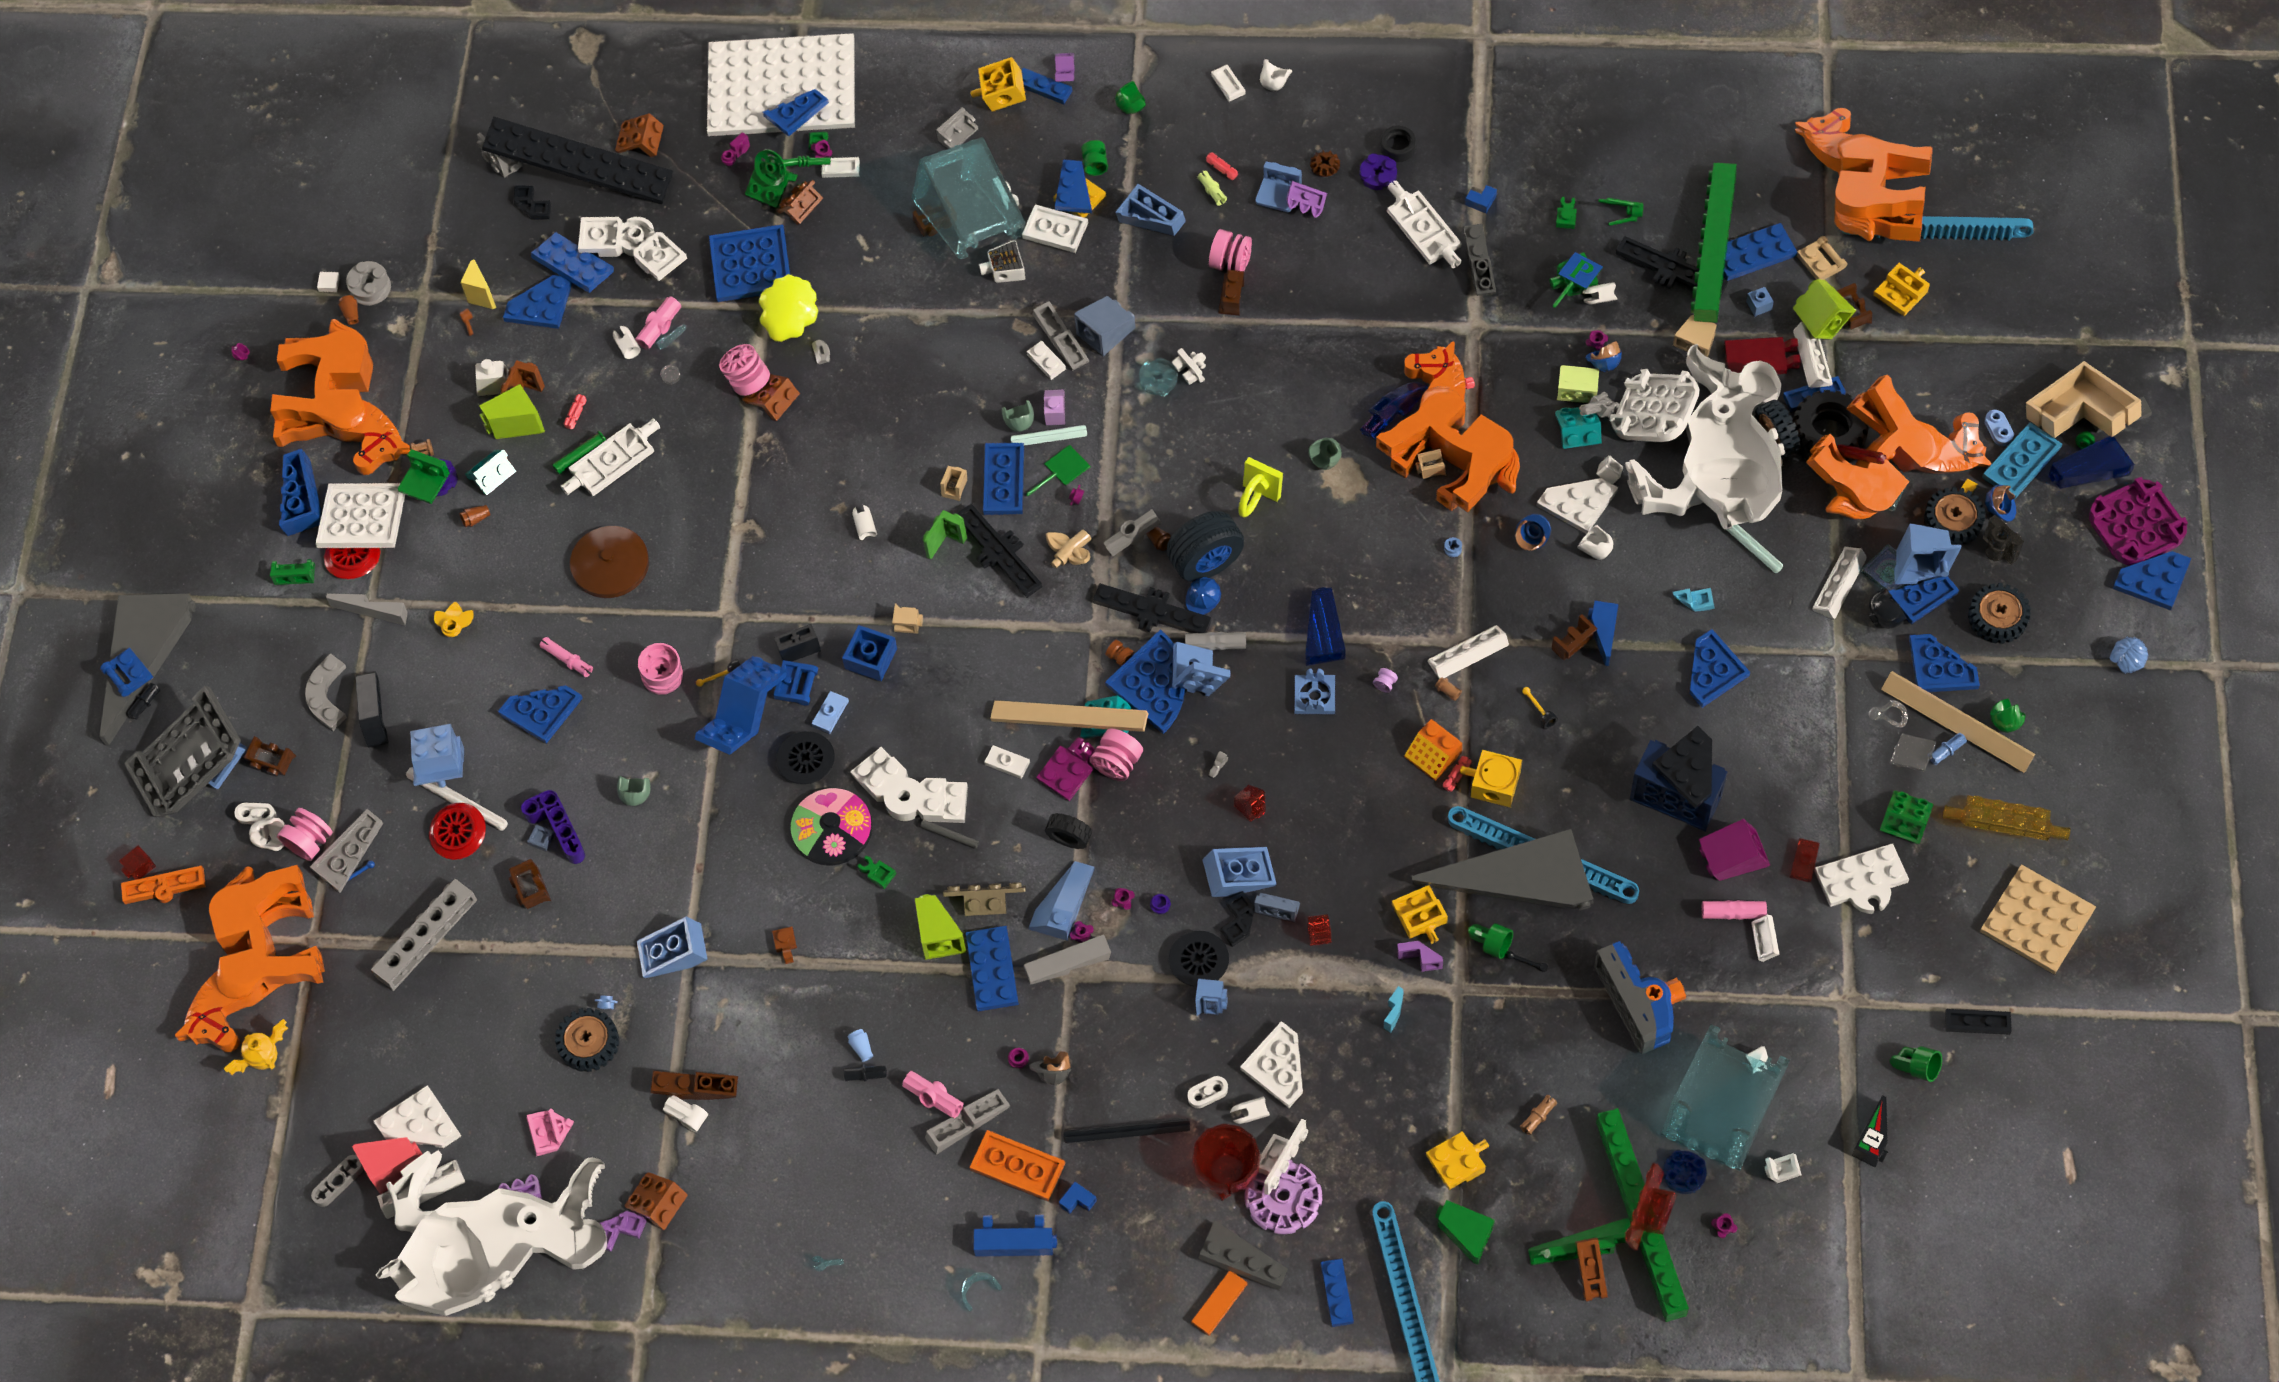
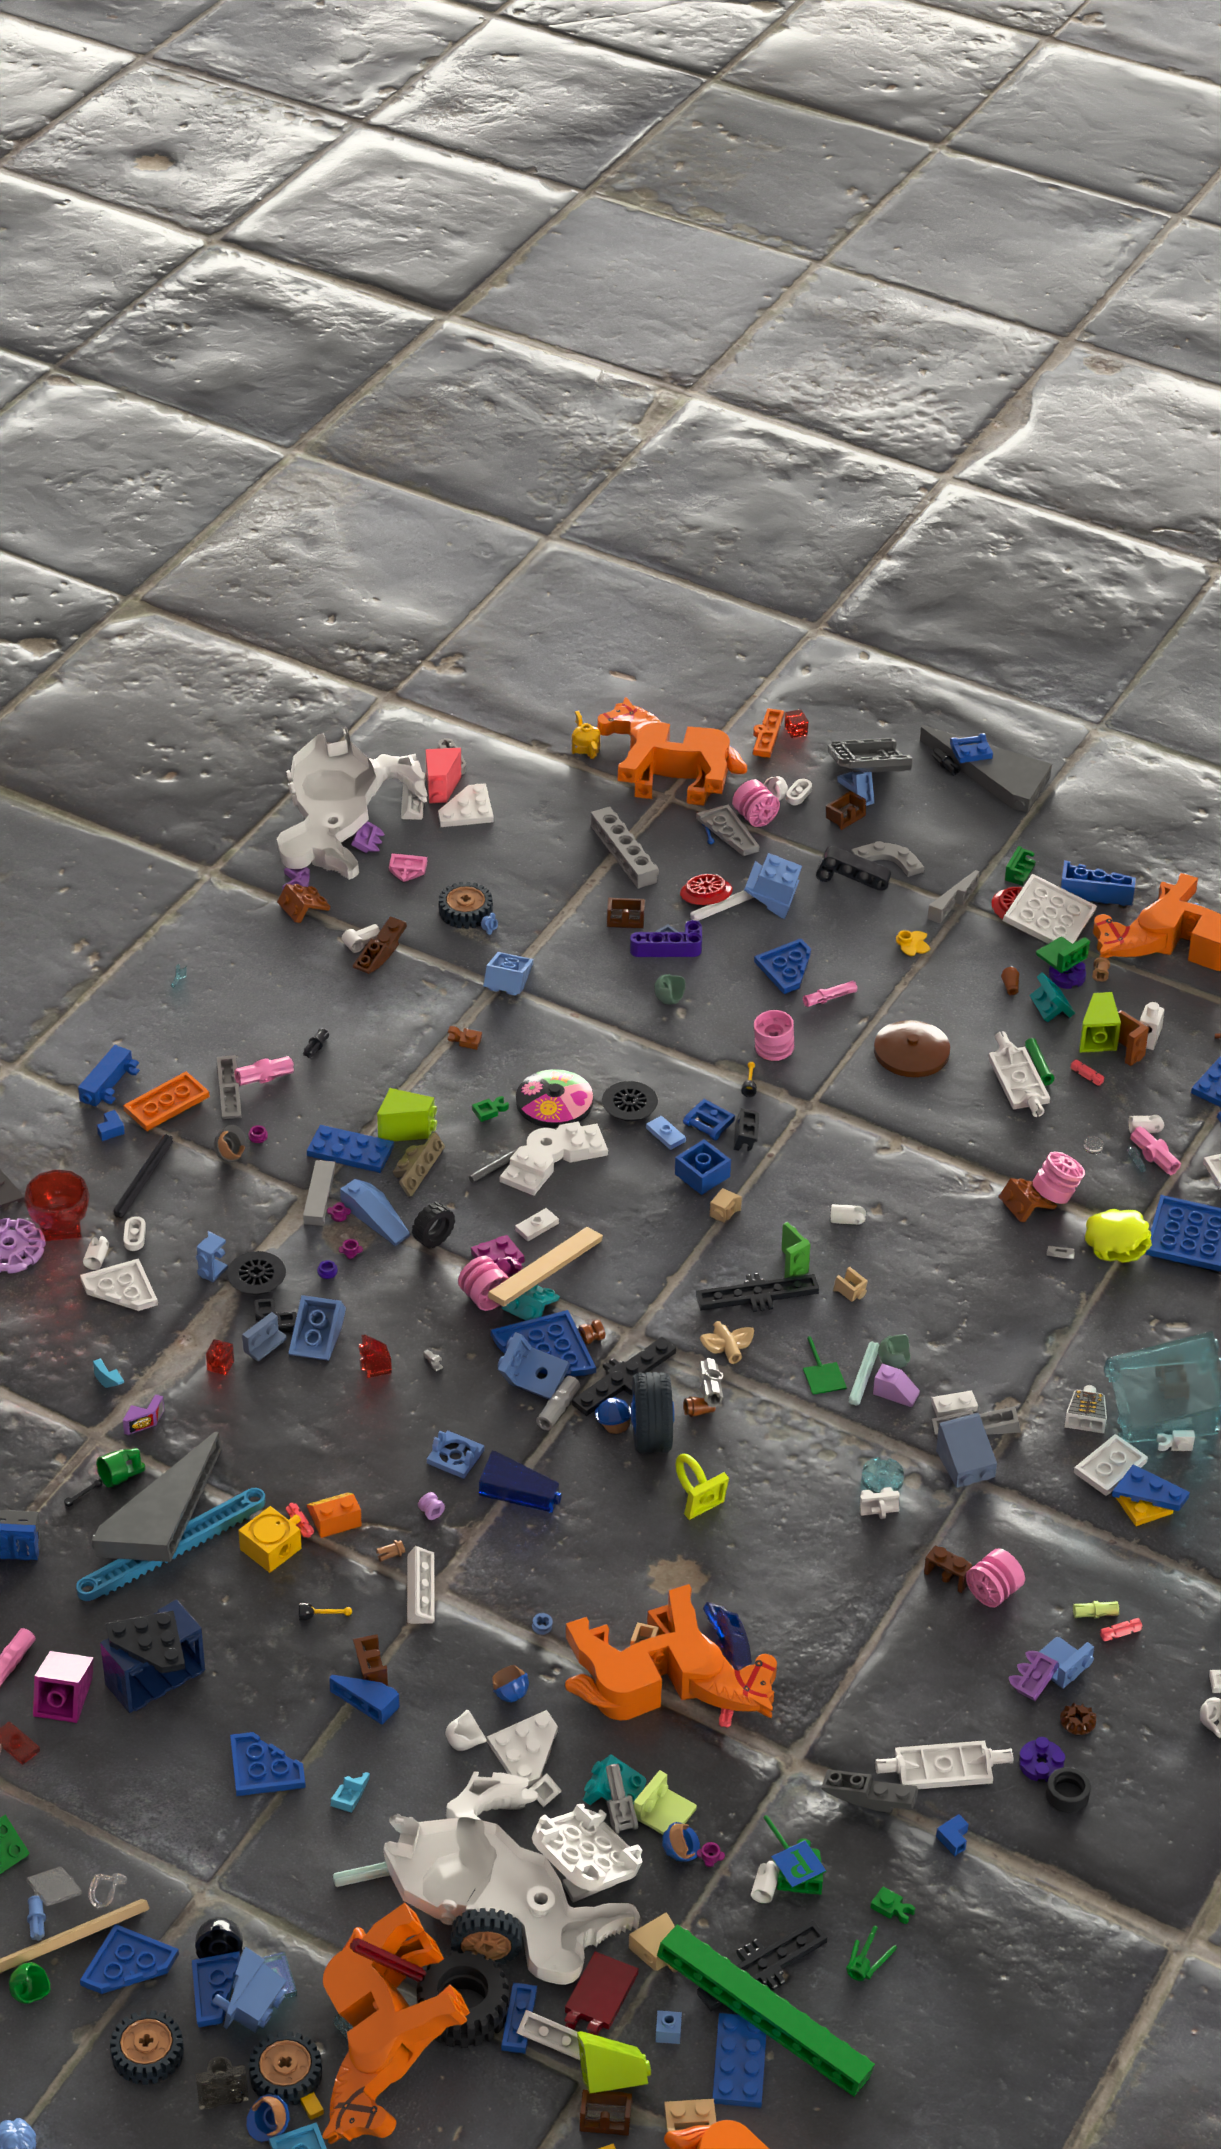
camera: 110 degrees right, 20 degrees down
blue bracket [695,656,787,755] -> none
light blue cone [847,1029,873,1062] -> none
clear light blue helmet [962,1272,1002,1312] -> none
blue plate [983,443,1024,515] -> none
magenta plate [1068,485,1084,506] -> none
green wheel [1081,140,1108,176] -> none
medium blue wedge [1116,184,1186,236] -> none
white bracket [1255,1119,1308,1195] -> none
sand green hair [1308,437,1342,470] -> none
yellow plate [1392,885,1448,944] -> none
white slope [1812,547,1867,619] -> none

